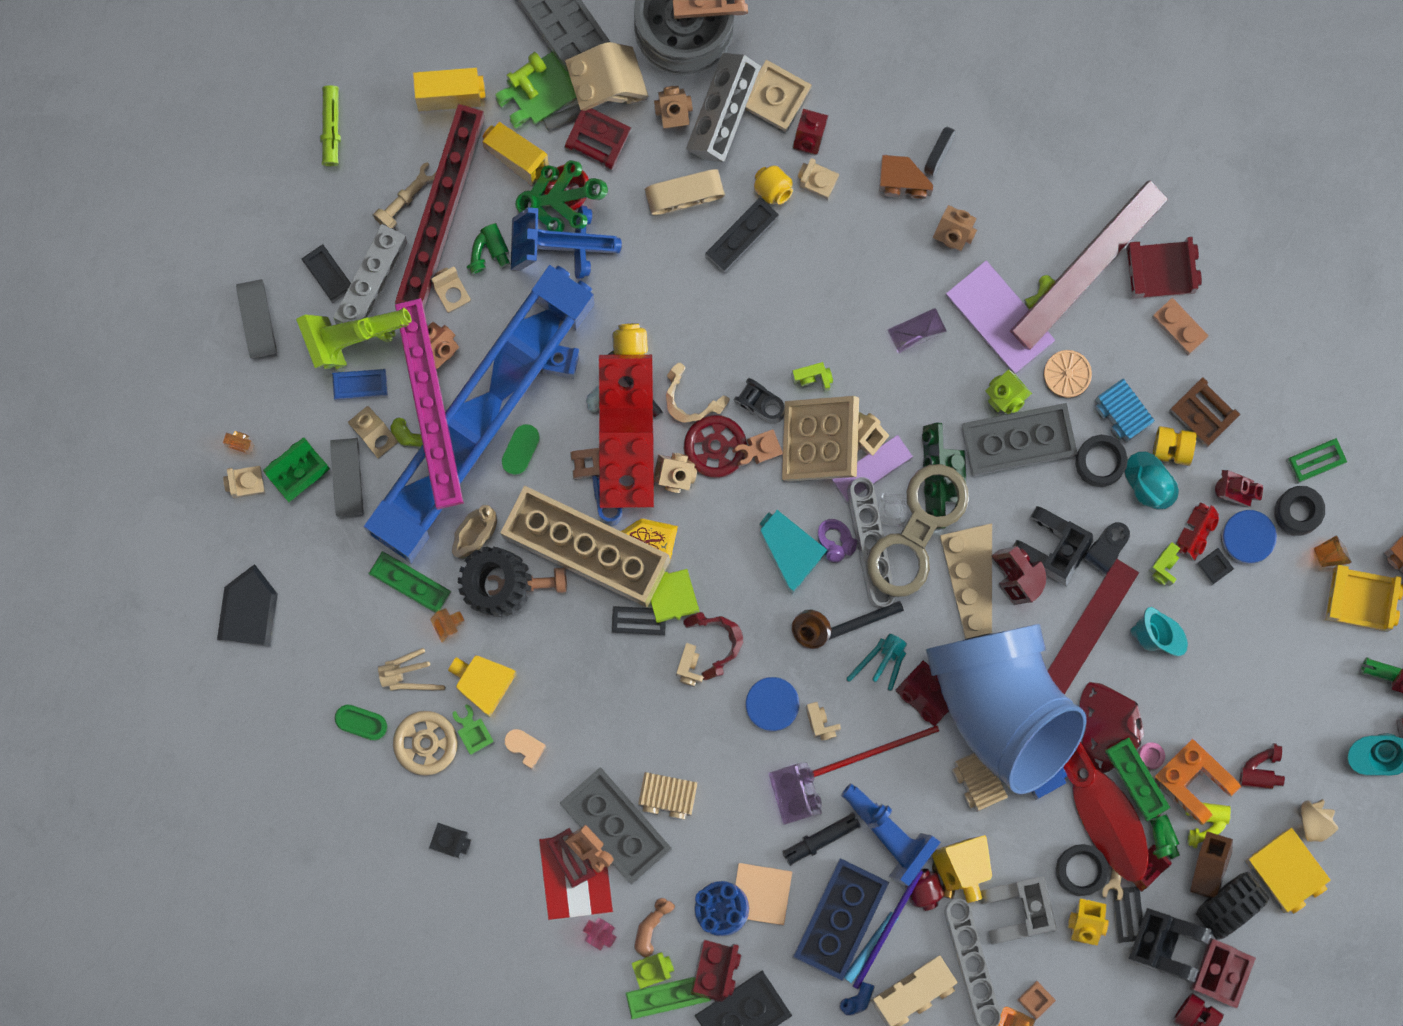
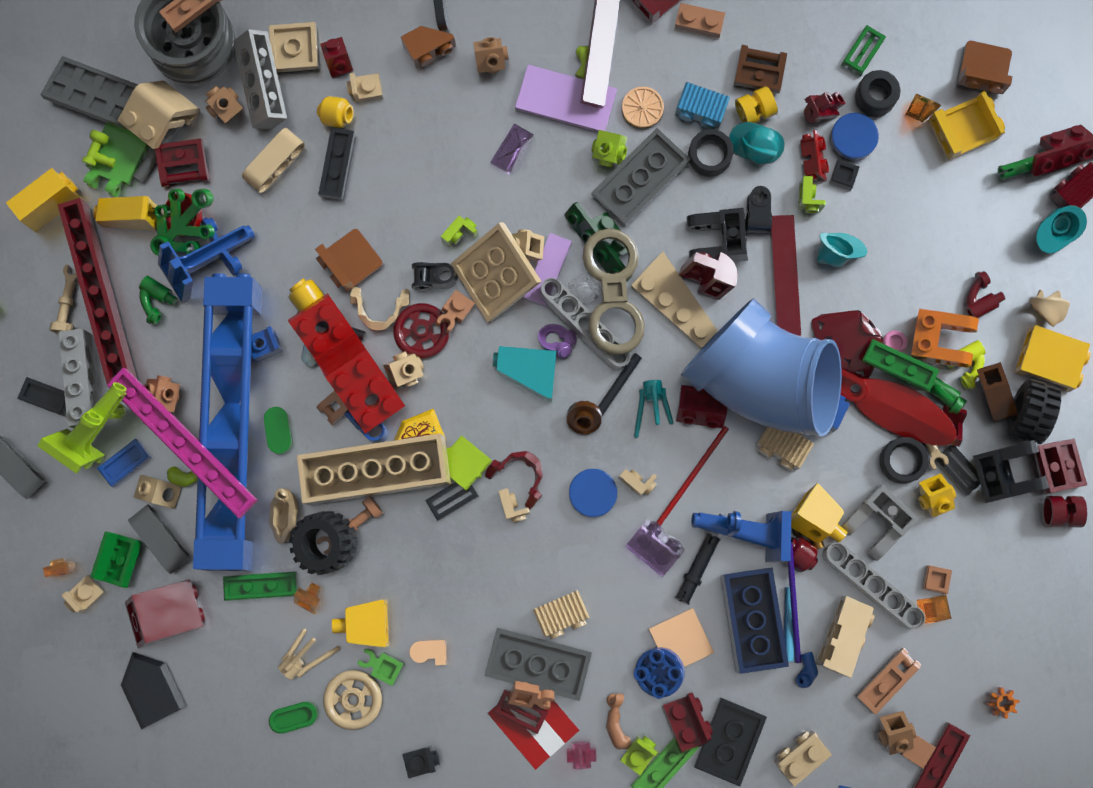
camera: 25 degrees left, 0 degrees up
tan bracket [431,267,471,313] -> none
none -> slope [125,579,205,649]
none -> dark orange bracket [315,229,383,292]

